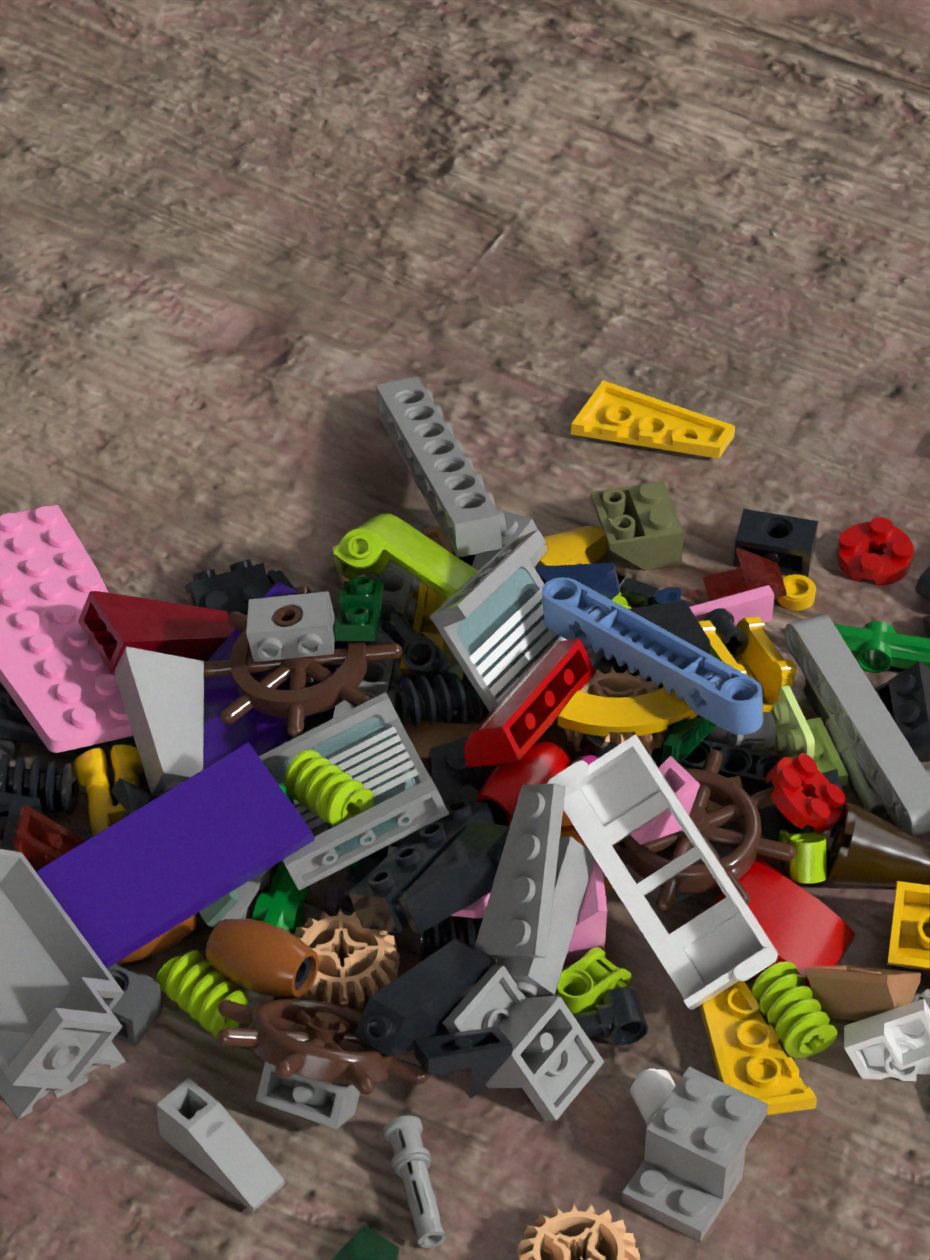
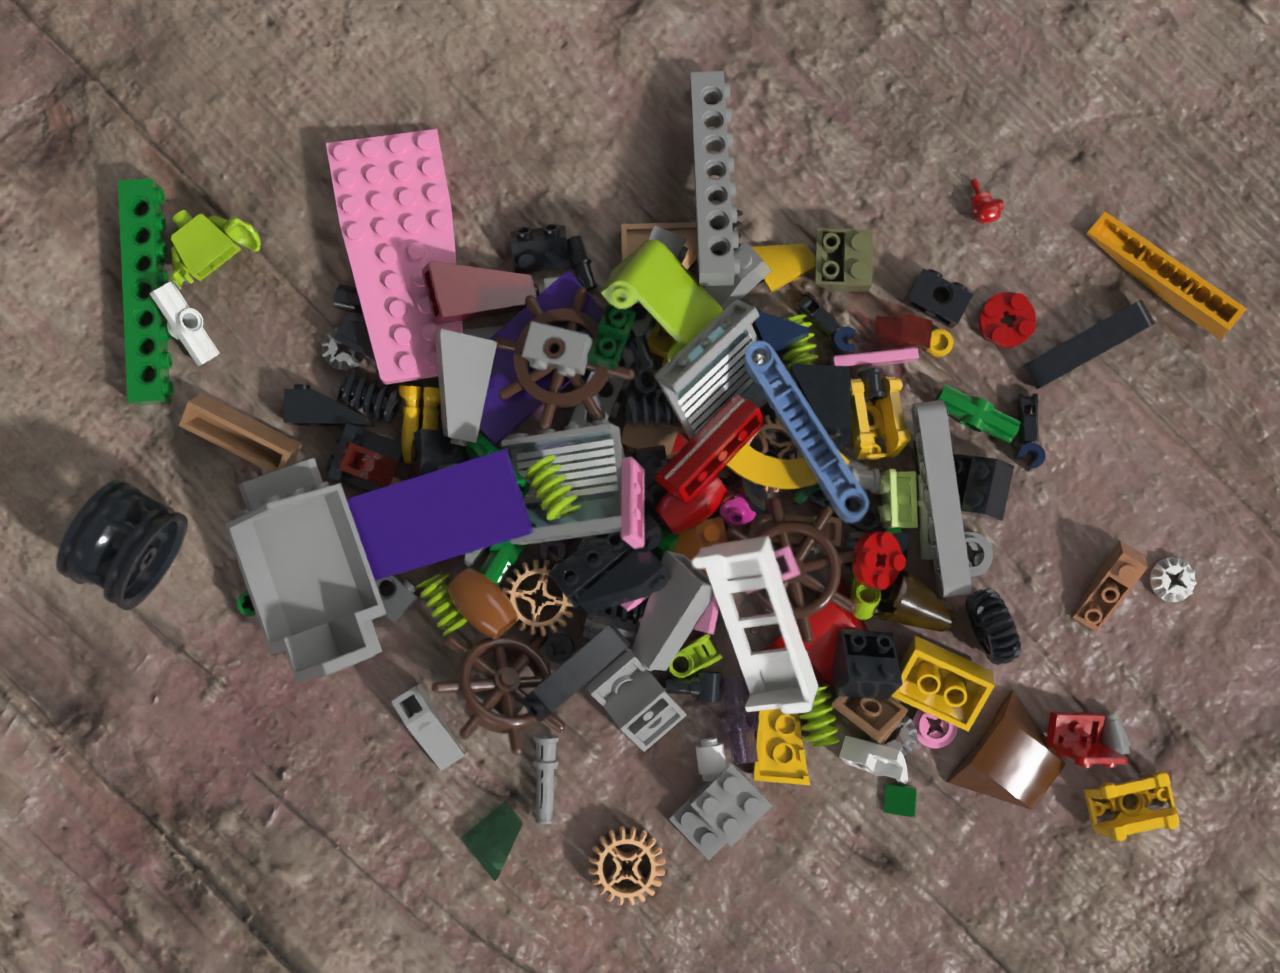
camera: 15 degrees right, 40 degrees up
black slope [414,1026,513,1098] -> none
light grey wing [474,784,565,958] -> none
yellow wing [571,380,735,459] -> none
none -> bright pink tile [621,457,645,549]
none -> clear purple piece [721,676,759,765]
none -> black slope [832,629,903,699]
none -> red piece [970,178,1004,224]

